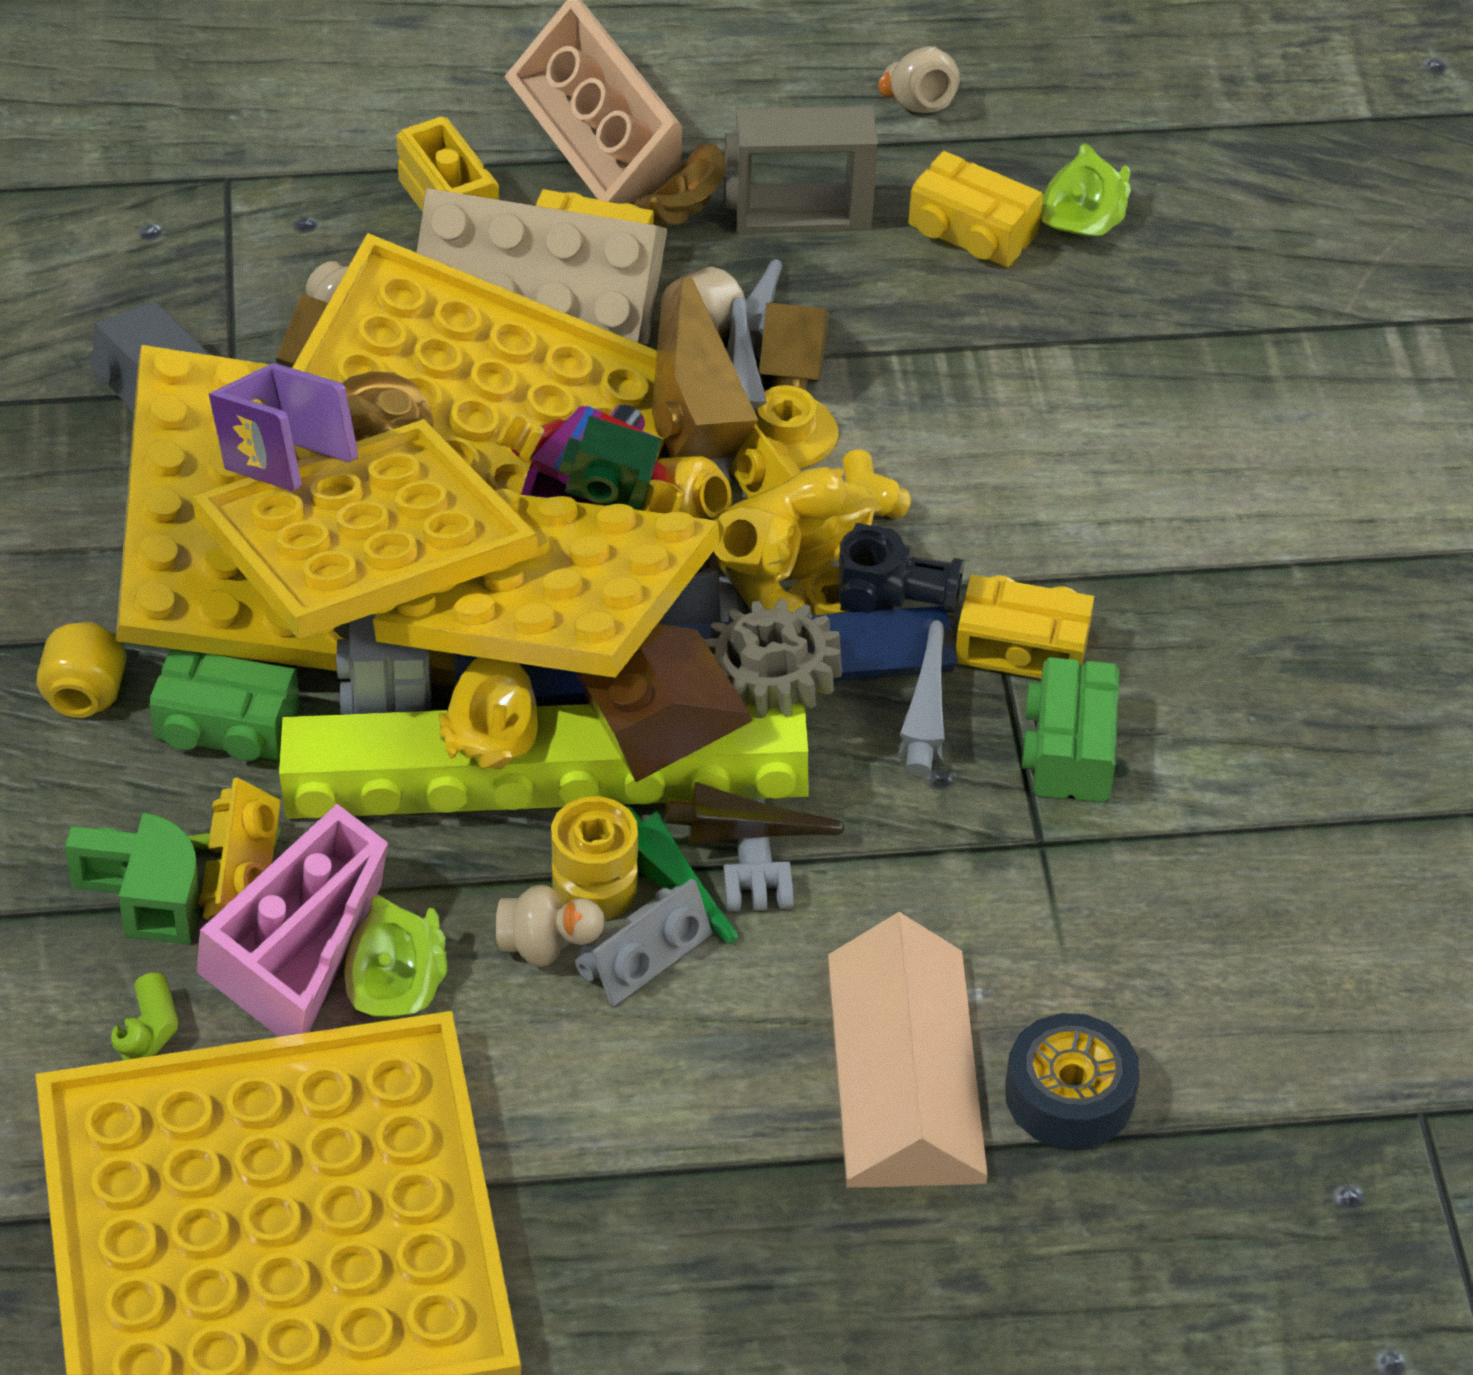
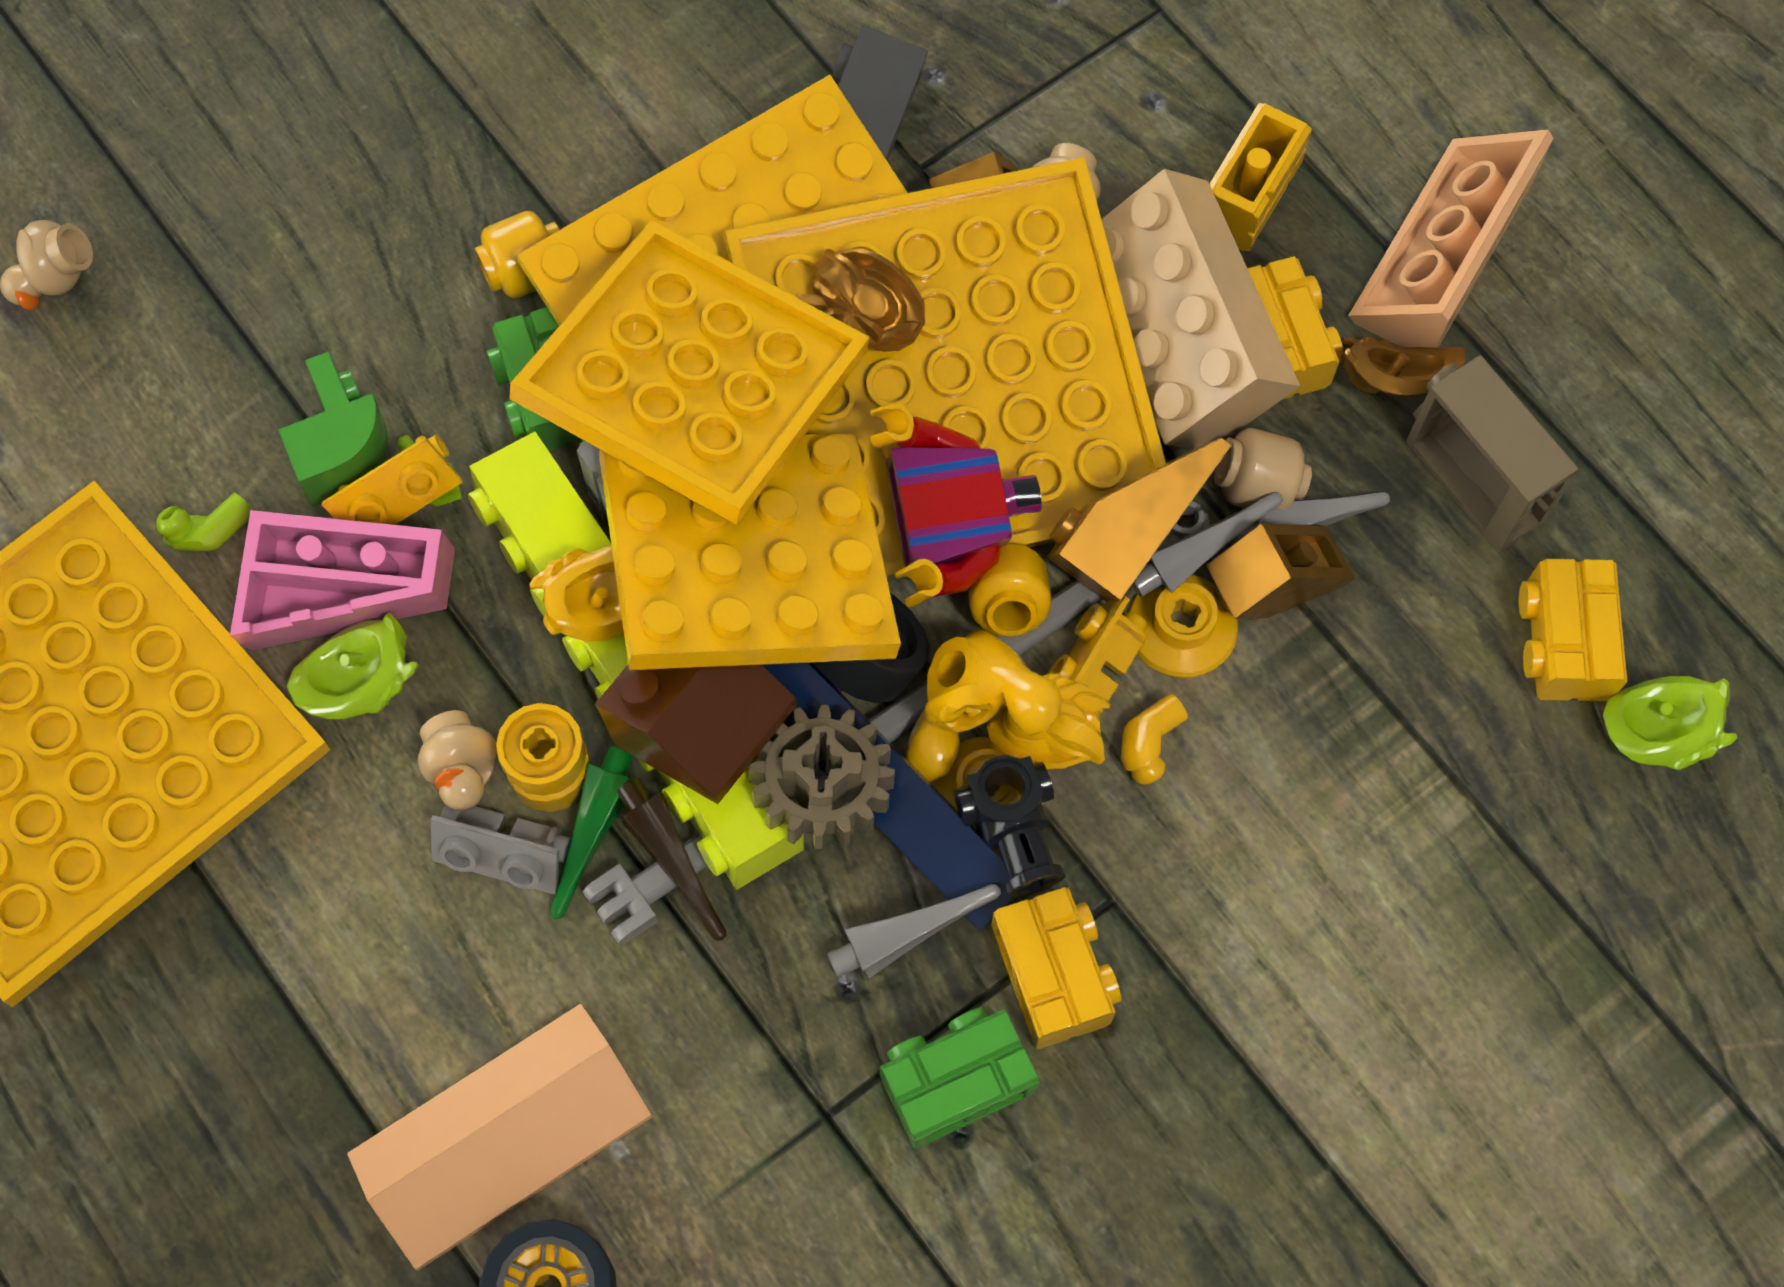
camera: 60 degrees right, 20 degrees up
medium lavender piece [209,363,358,491] -> none
dark green brick [558,415,662,510] -> none
tan animal [878,46,960,114] -> none

